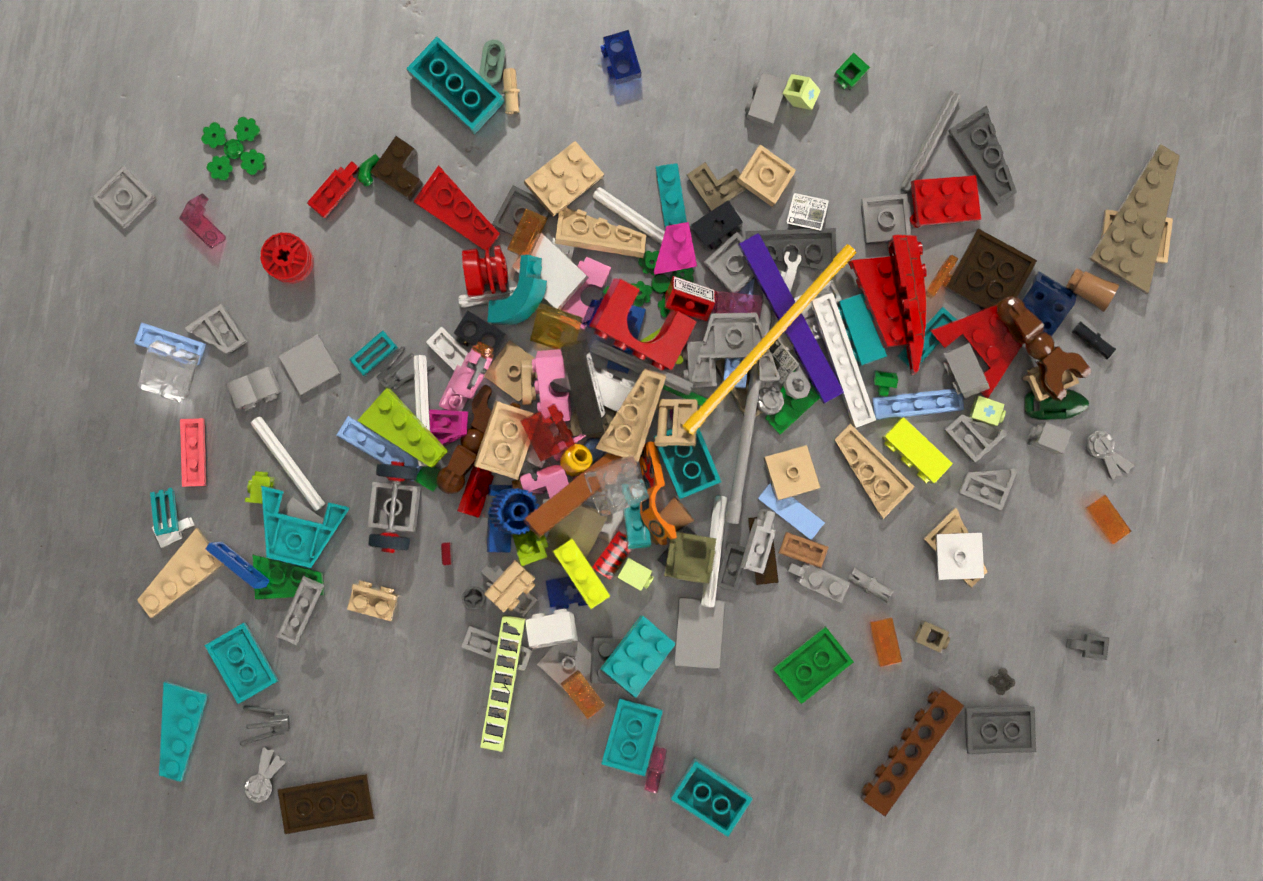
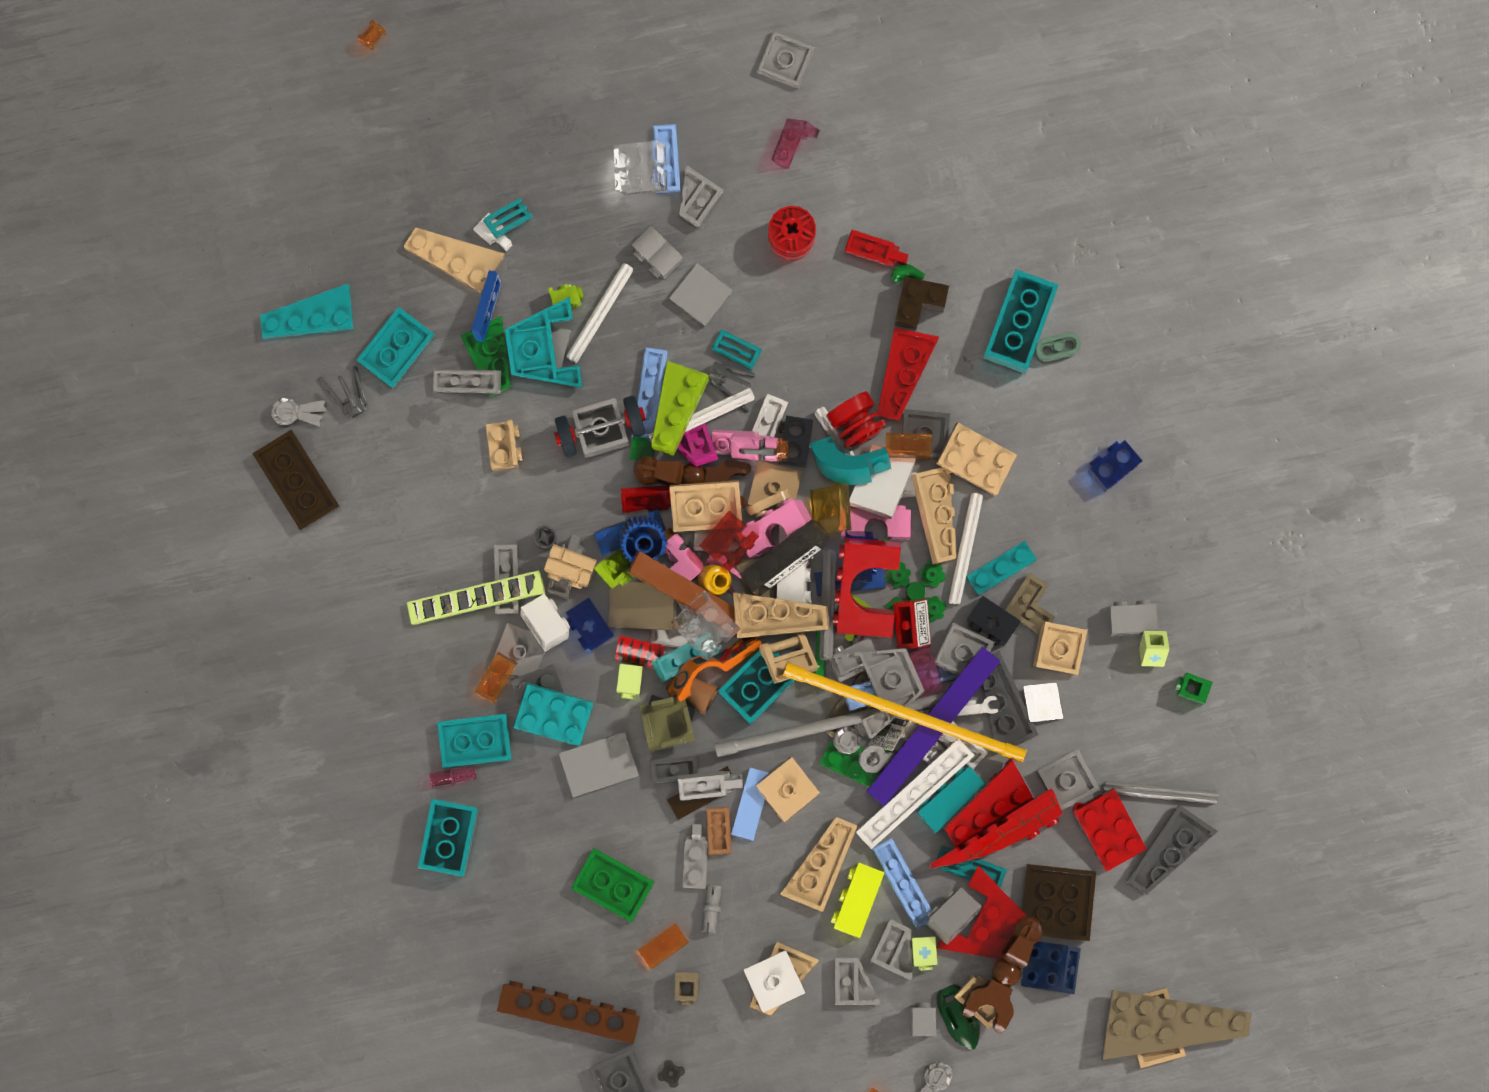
camera: 65 degrees right, 5 degrees down
coral plate [180,418,206,487] -> none
green plant [201,117,265,181] -> none
dark red tile [441,542,453,565] -> none
tan axle [502,68,520,114] -> none
neon yellow brick [553,539,610,609] -> none
medium blue tile [583,438,605,461] -> none
dark pink wing [654,222,697,275] -> none
white axle [701,496,728,607] -> none
green tile [873,370,898,397] -> none
clear orange plate [925,255,959,299] -> none
medium nougat plant [1066,268,1119,312] -> none
black pin [1072,321,1116,360] -> none

